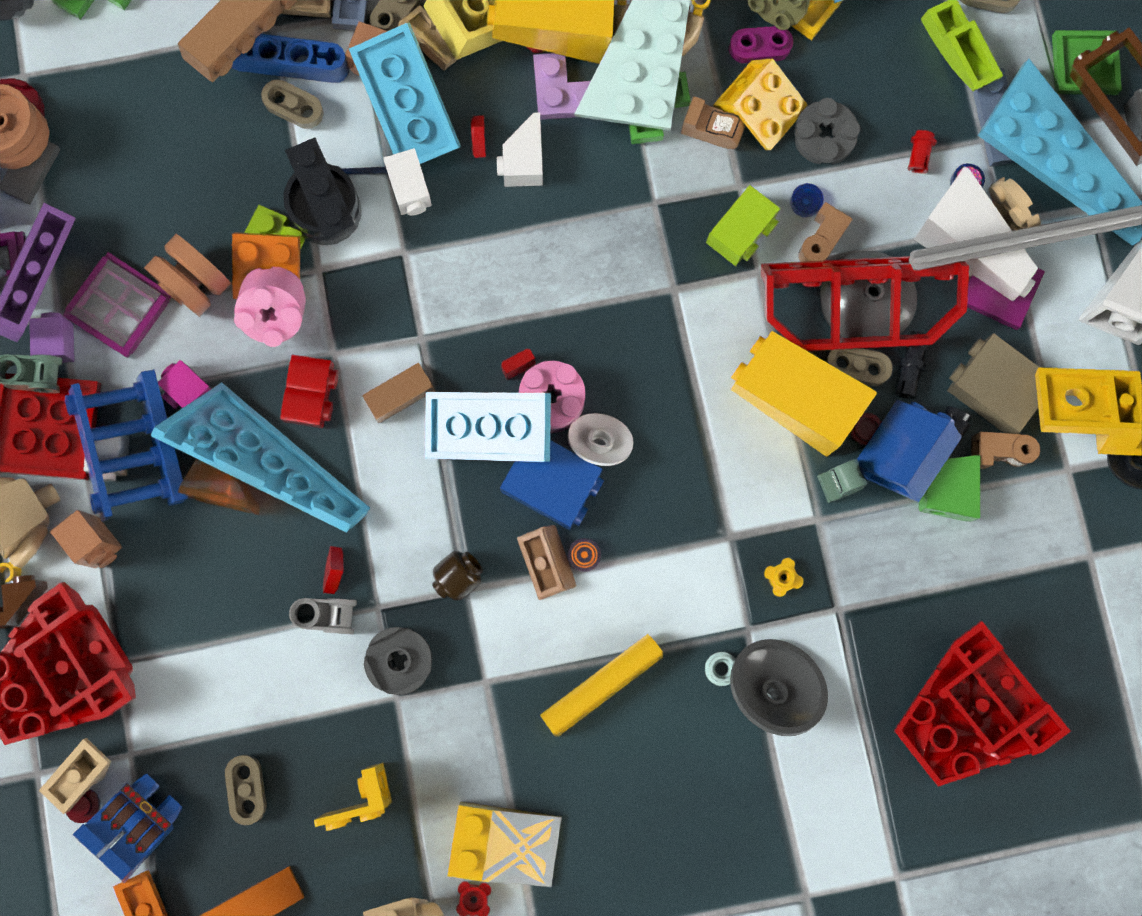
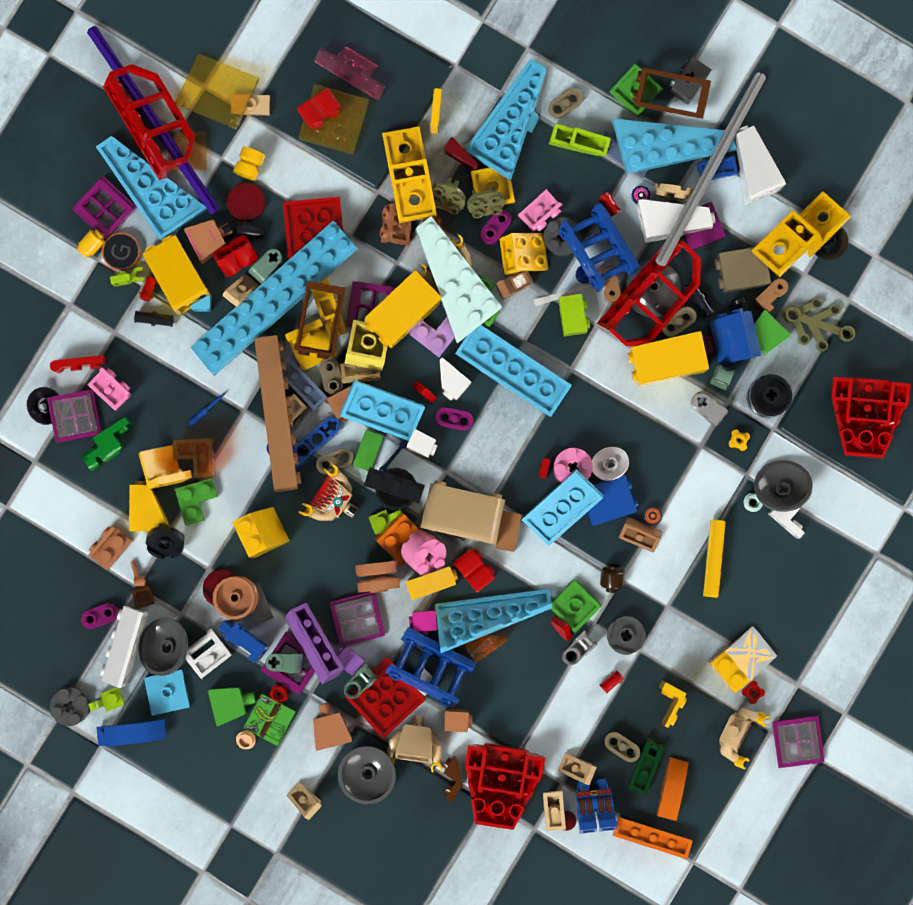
camera: 45 degrees left, 5 degrees up
none -> yellow slope [232,507,290,558]
none -> torso [299,462,358,521]
none -> bright green tile [353,430,384,471]
none -> yellow slope [406,567,459,600]
none -> tan windscreen [420,480,505,545]
none -> magenta plate [435,407,473,431]
none -> medium azure plate [455,325,572,418]
none -> bright pink bracket [518,189,562,232]
none -> white sticker [533,284,591,307]
none -> bright green tile [551,579,602,633]
none -> tan slope [558,753,597,785]
none -> blue fence [559,203,641,292]
none -> red pin [599,670,624,694]
none -> dark green plate [628,737,666,795]
none -> light grey piece [691,393,728,427]
none -> blue plate [697,156,739,180]
none -> black wheel [746,374,792,418]
none -> white slope [768,508,805,539]
none -> olive plant [783,298,855,352]

